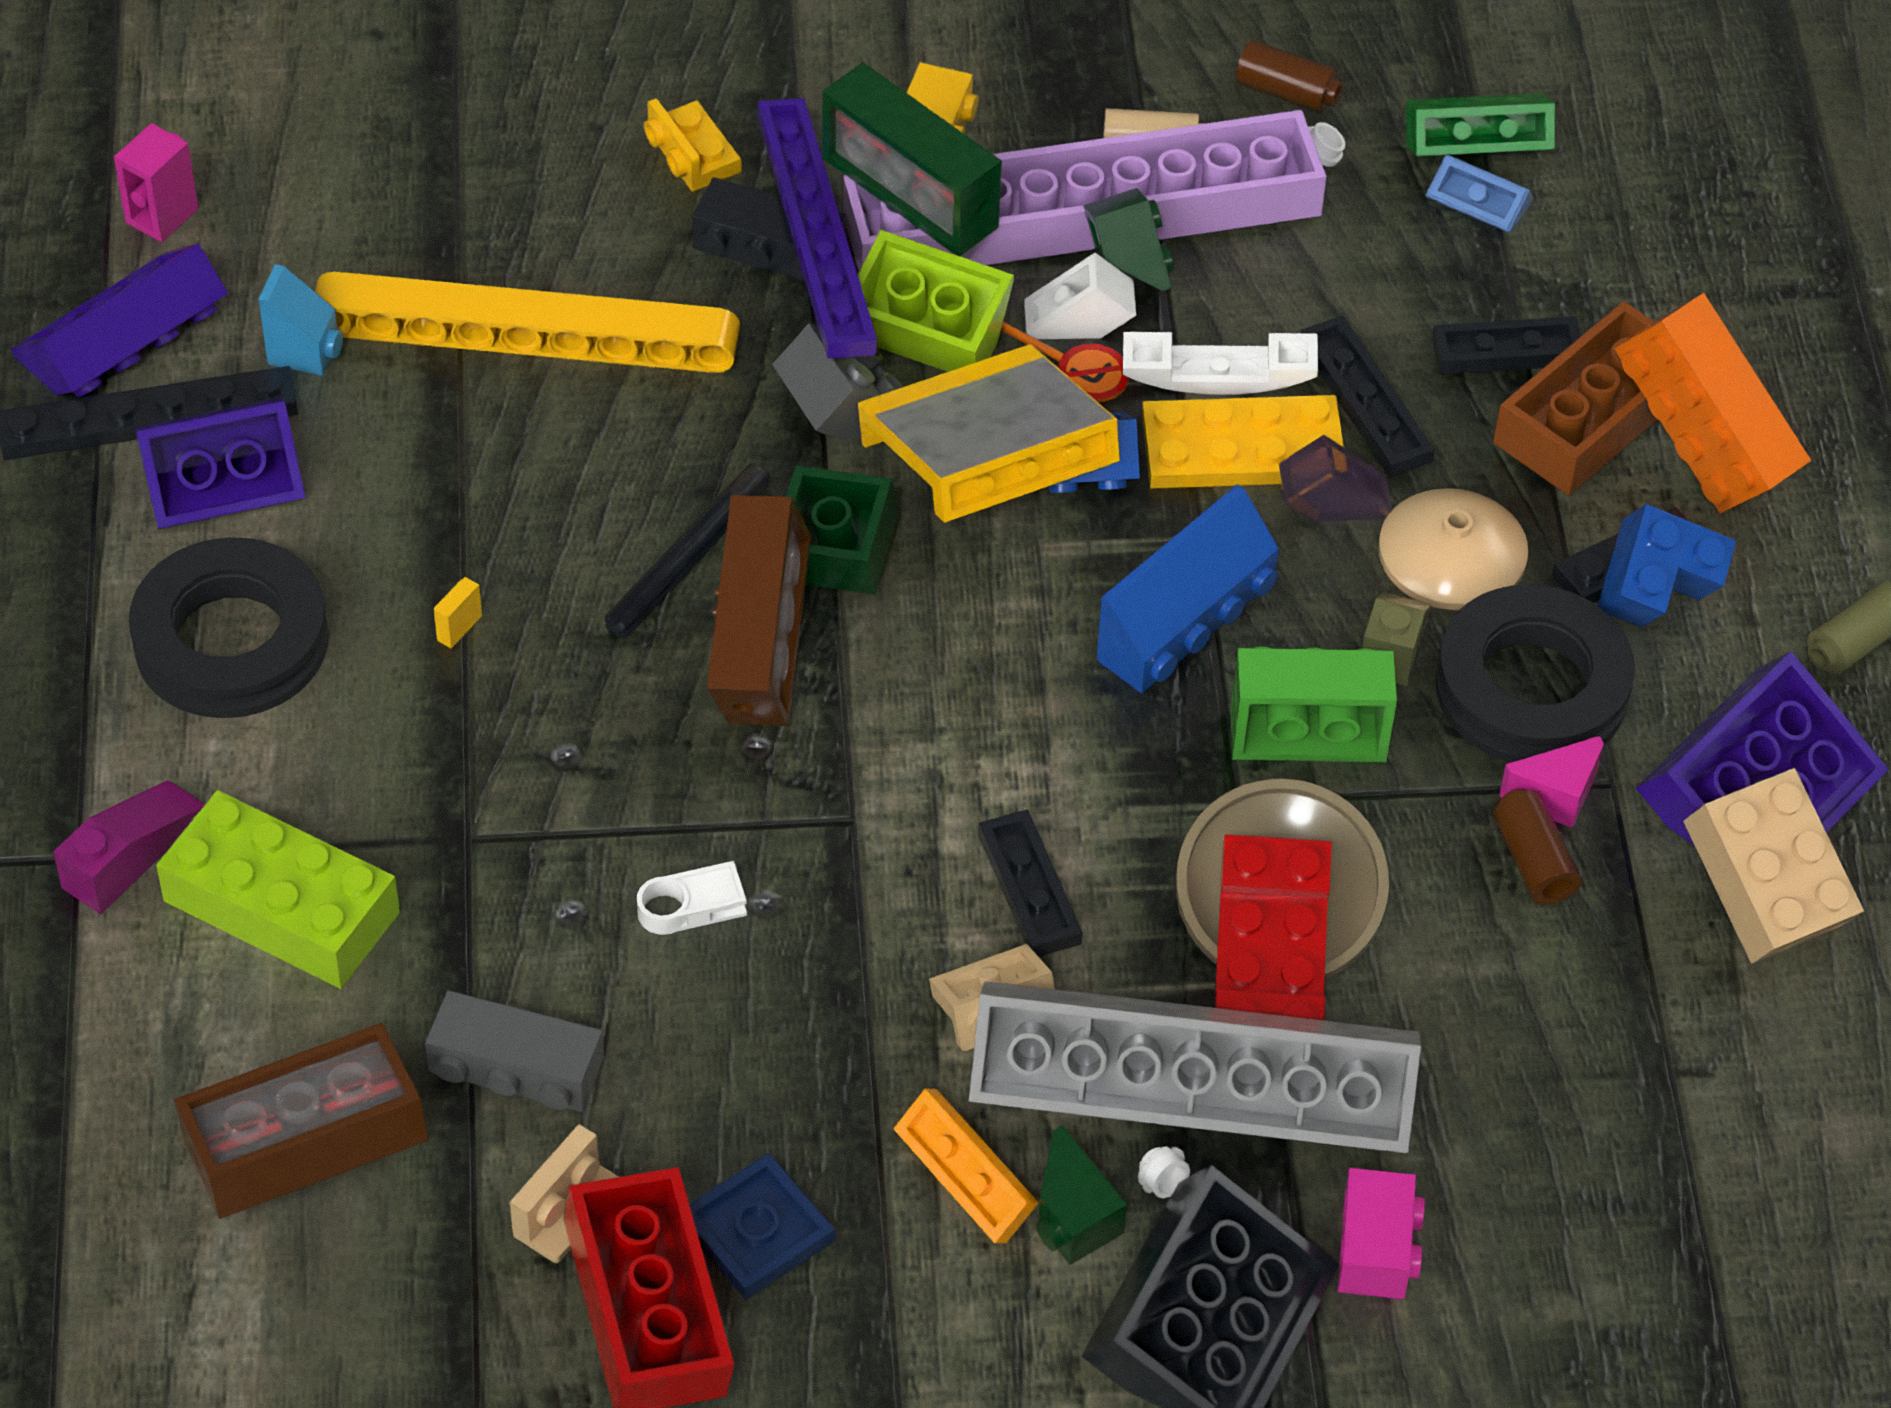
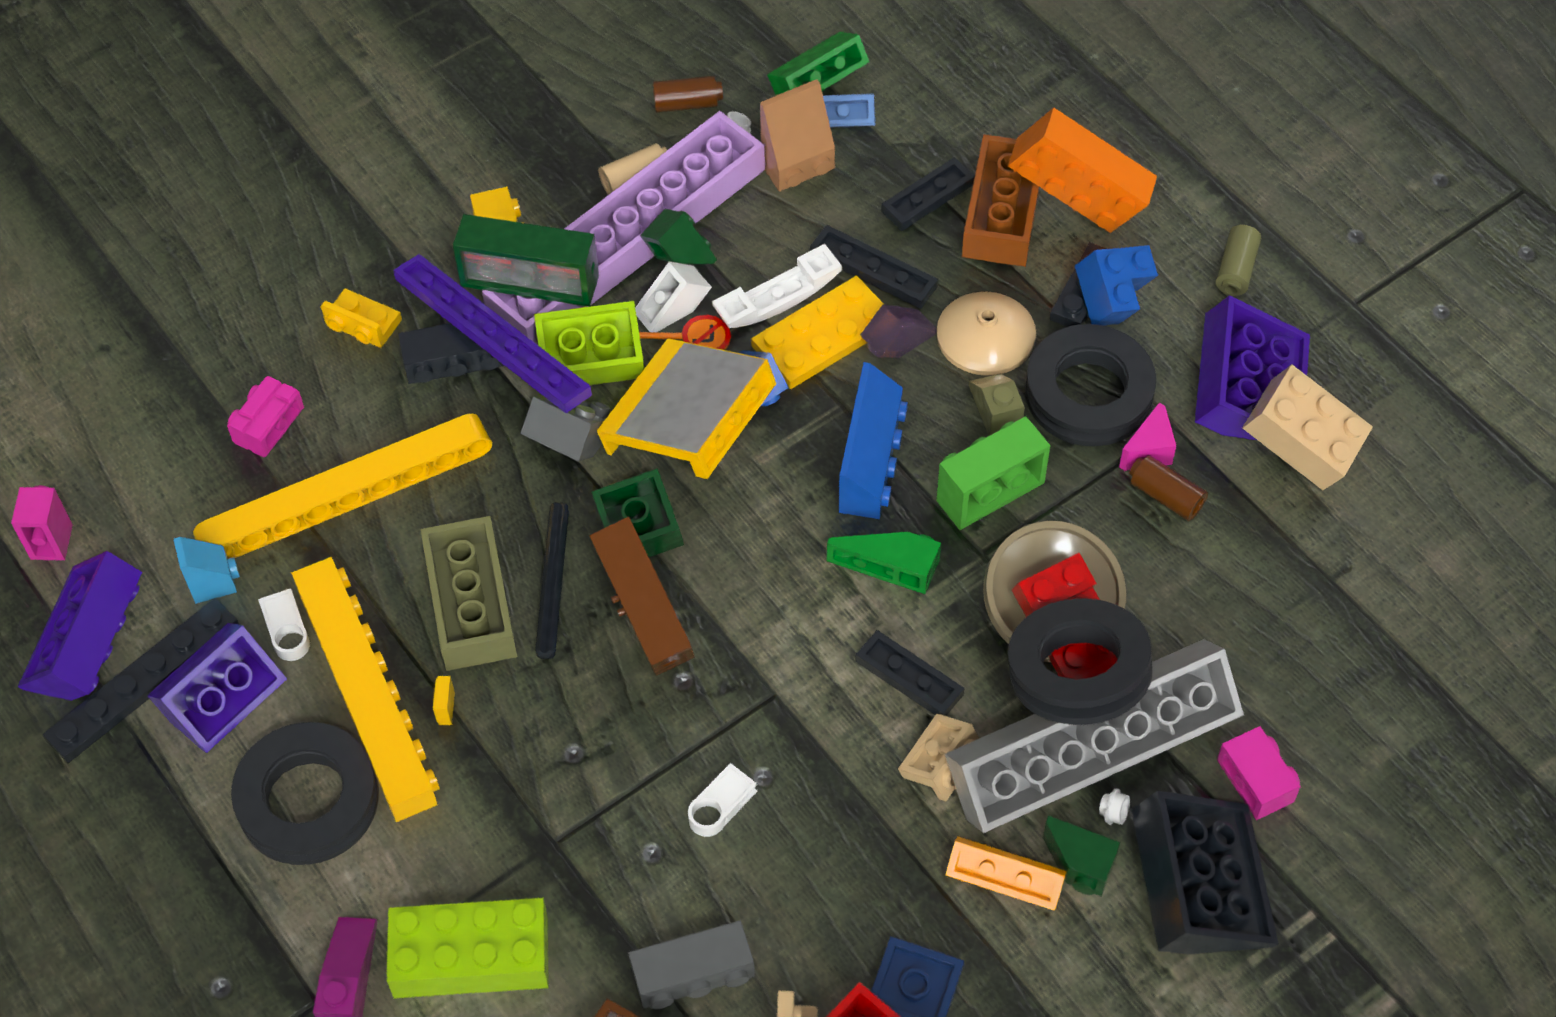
camera: 30 degrees left, 5 degrees up
none -> dark pink brick [227,376,304,458]
none -> white piece [258,588,310,661]
none -> yellow brick [291,557,440,822]
none -> olive brick [420,516,517,671]
none -> medium nougat slope [760,79,835,191]
none -> green slope [827,532,941,594]
none -> black tyre [1008,598,1152,725]

